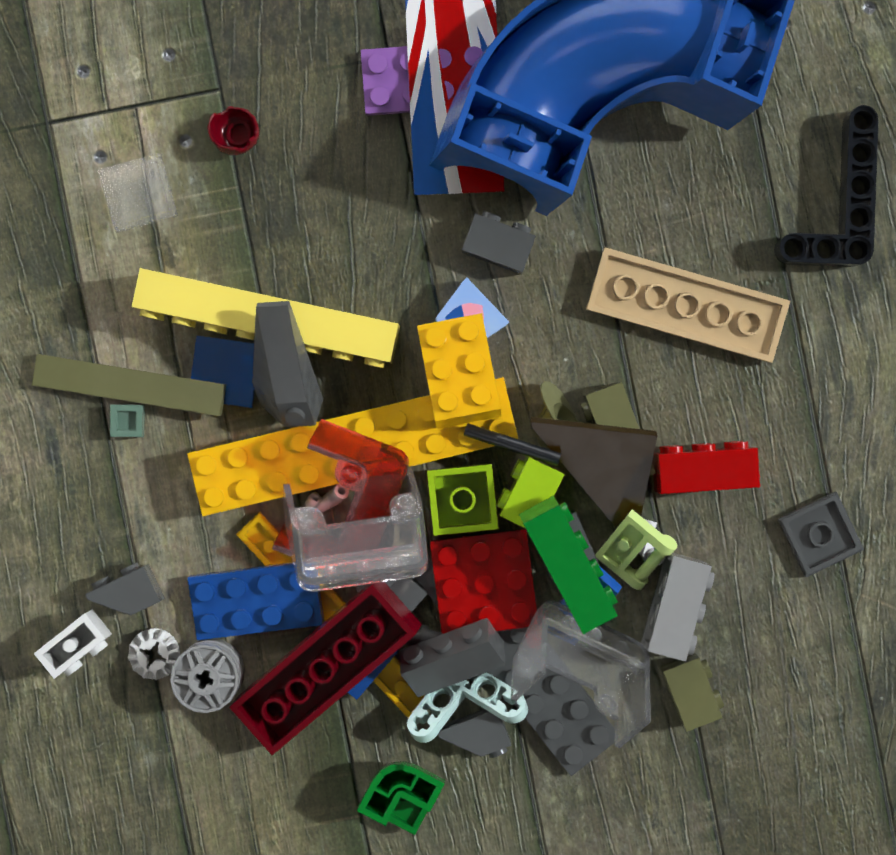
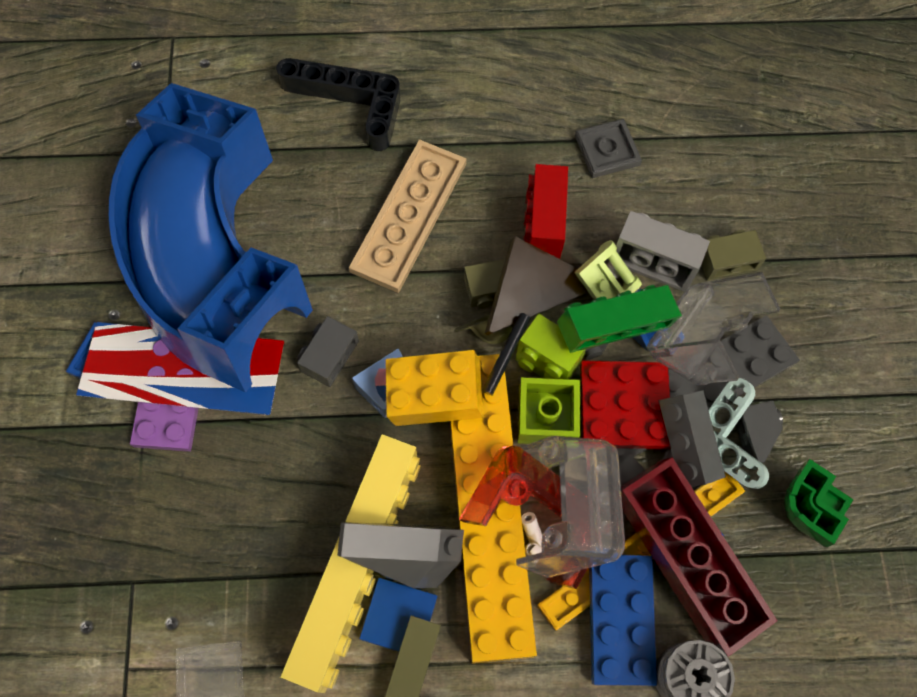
camera: 80 degrees left, 20 degrees down
dark red hair [207,106,260,156] -> none

